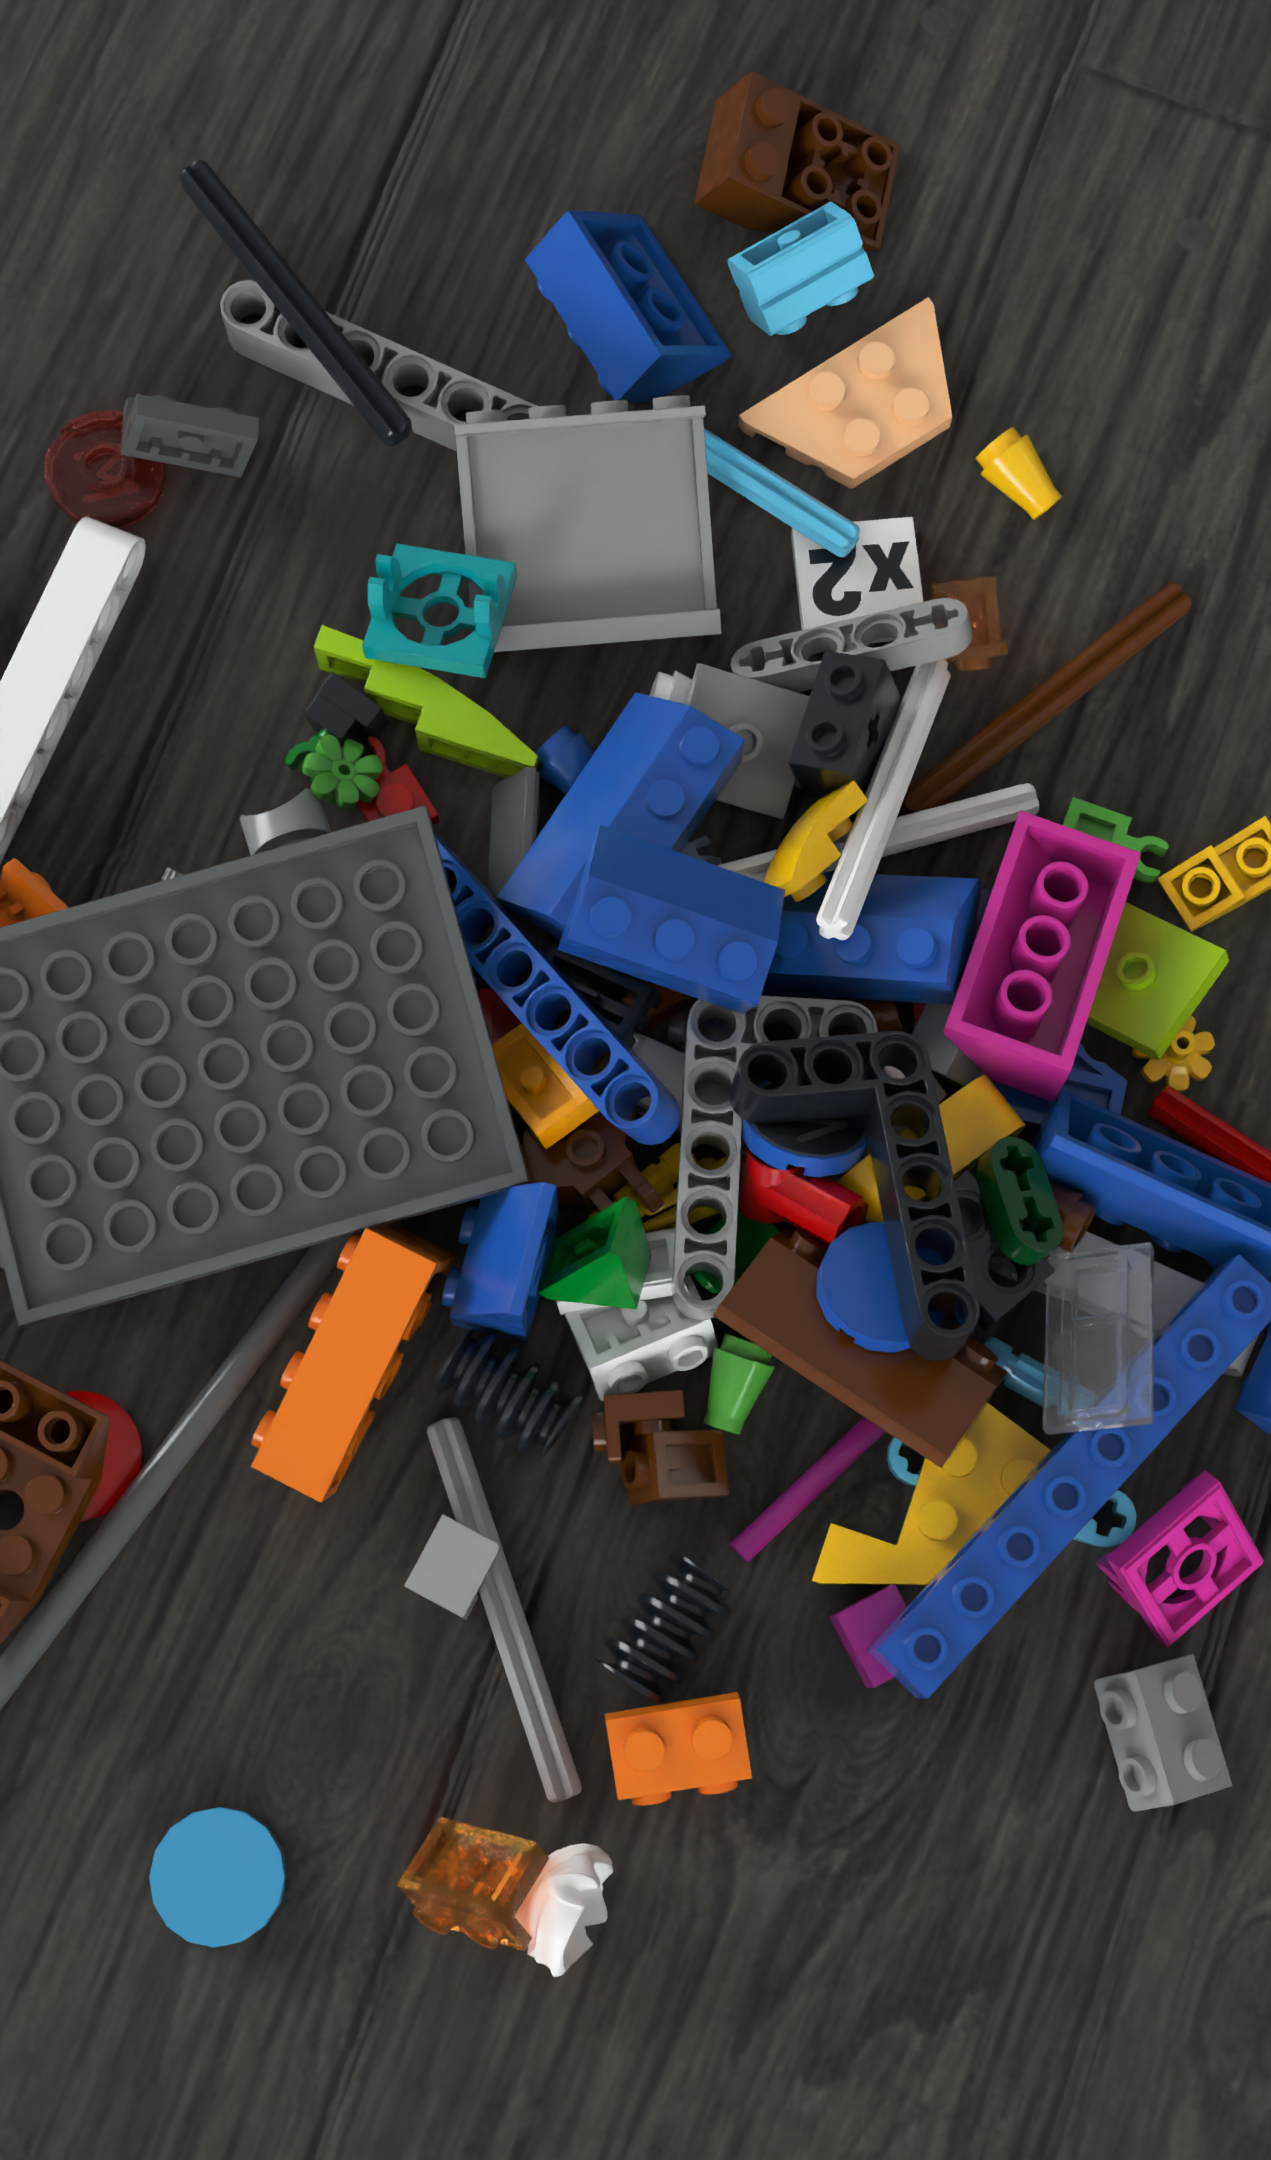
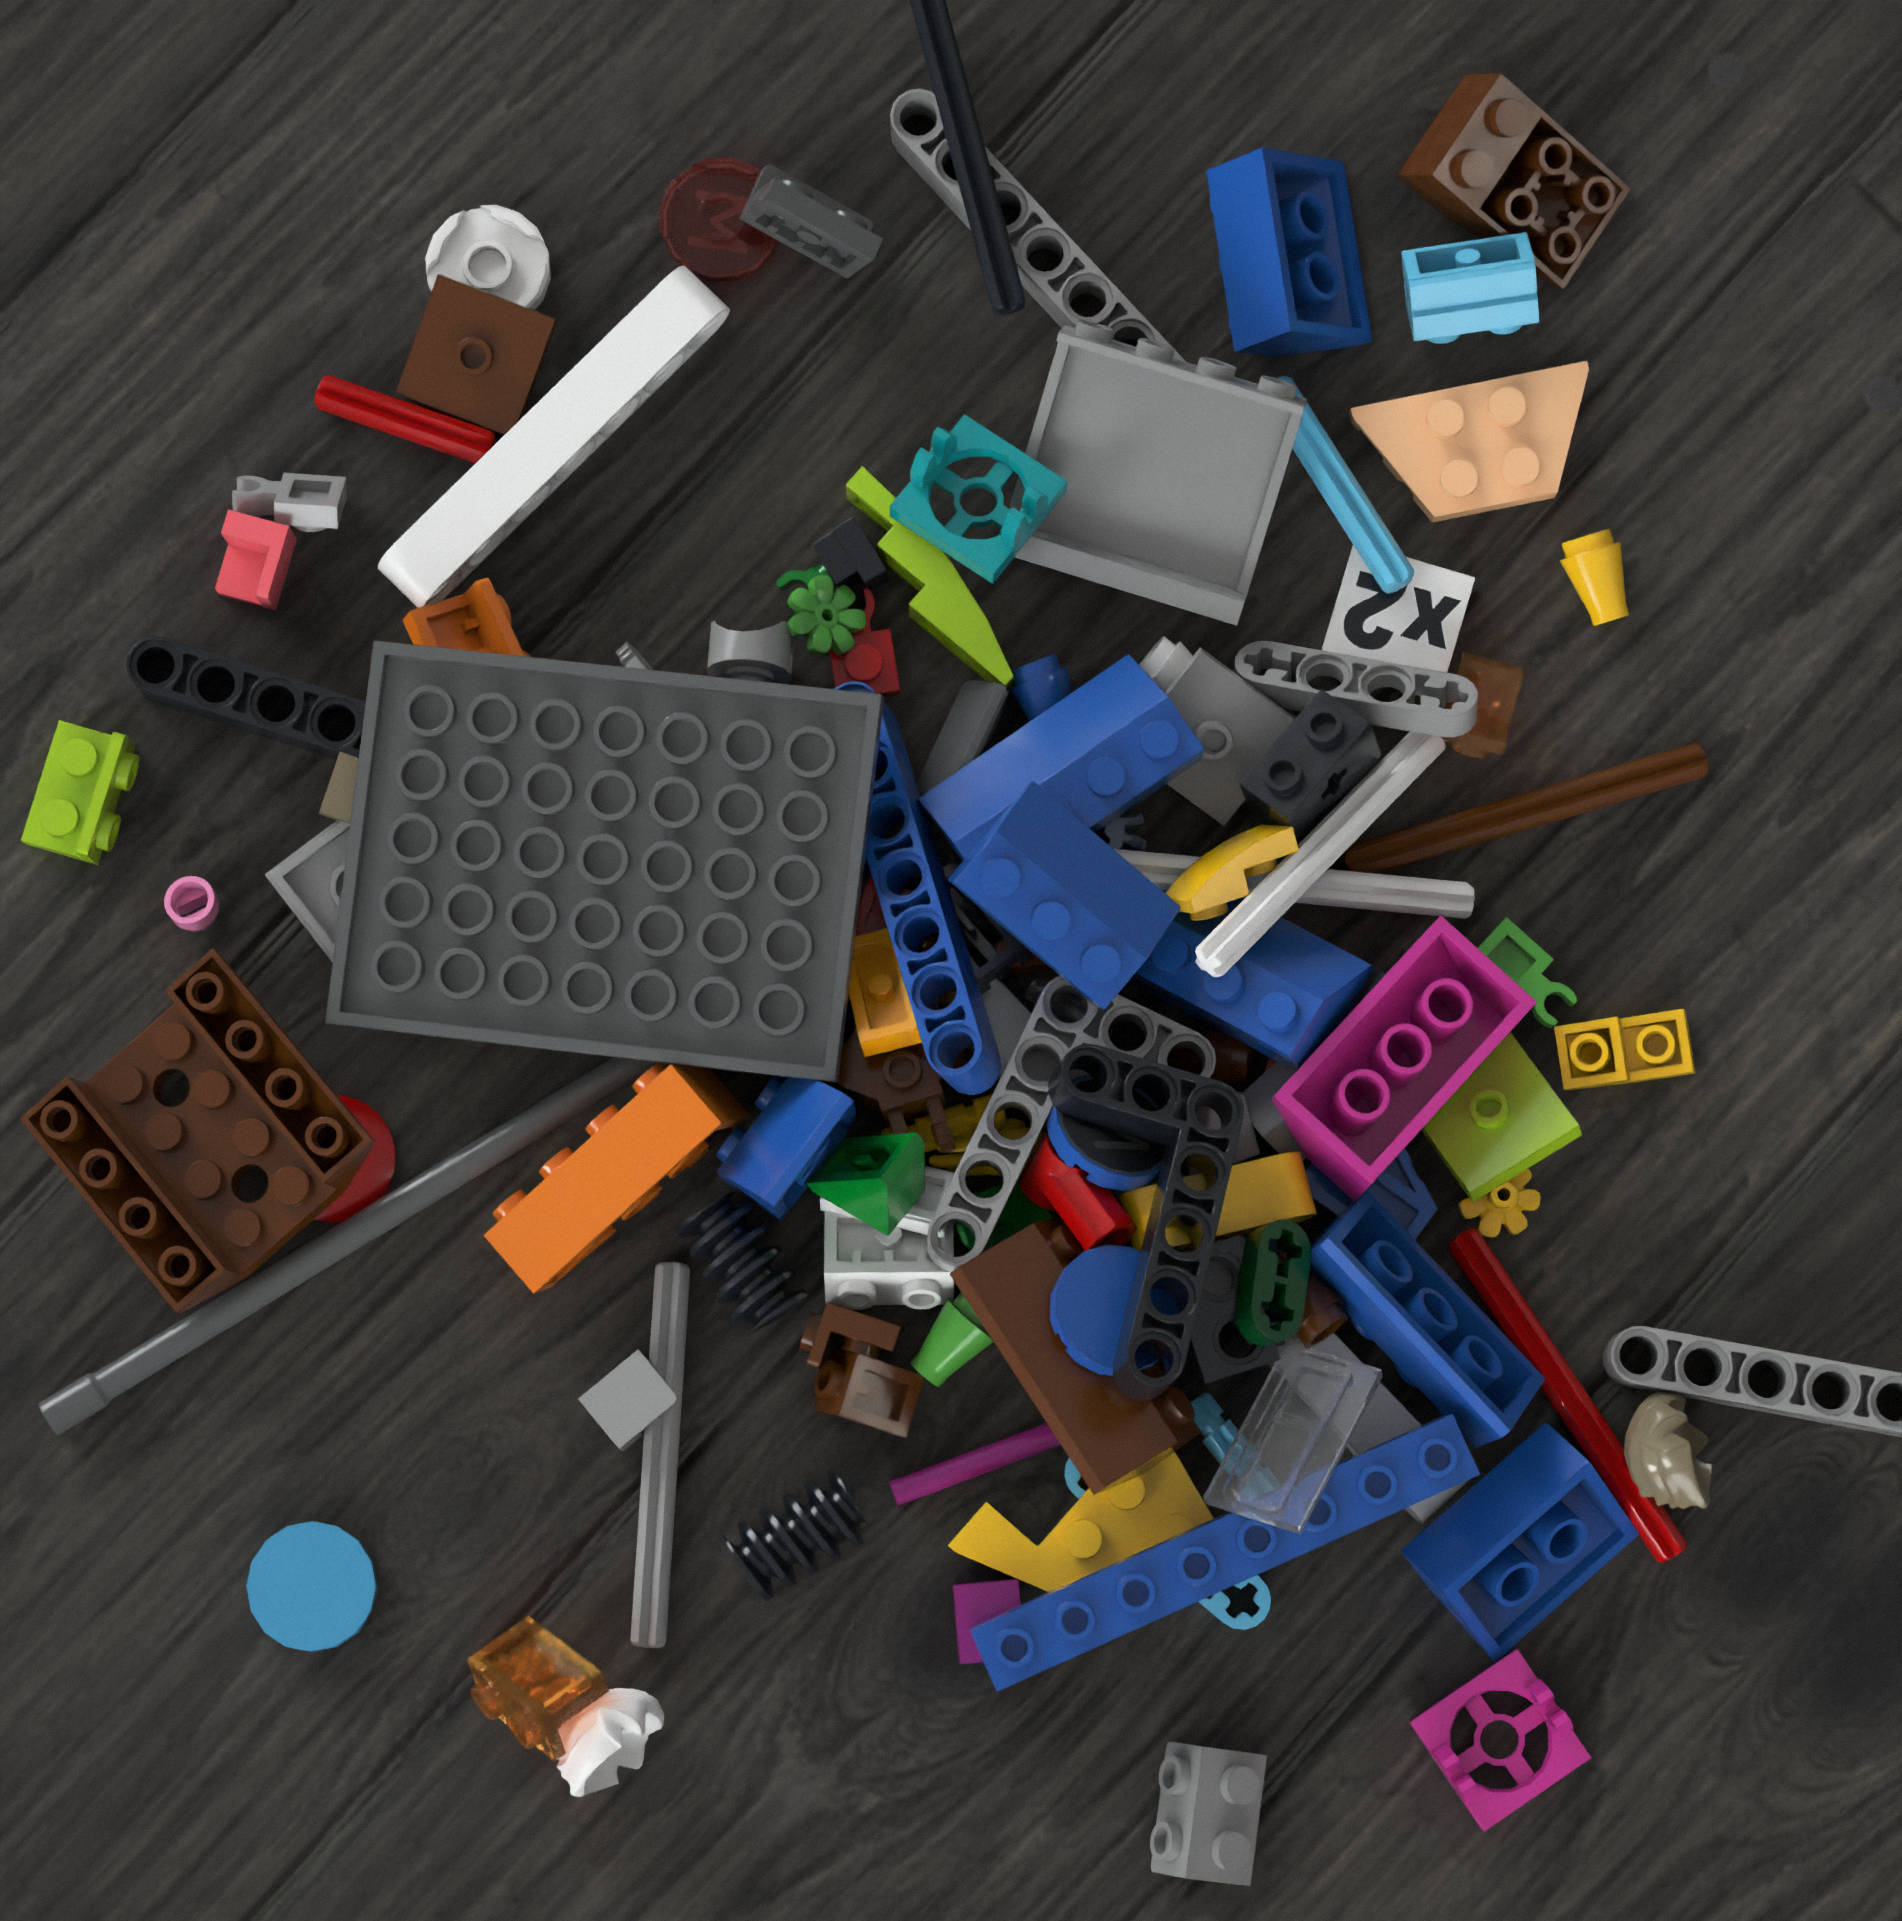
camera: 25 degrees right, 5 degrees up
orange bracket [605,1692,752,1806] -> none
dark pink piece [1096,1470,1264,1648] -> none

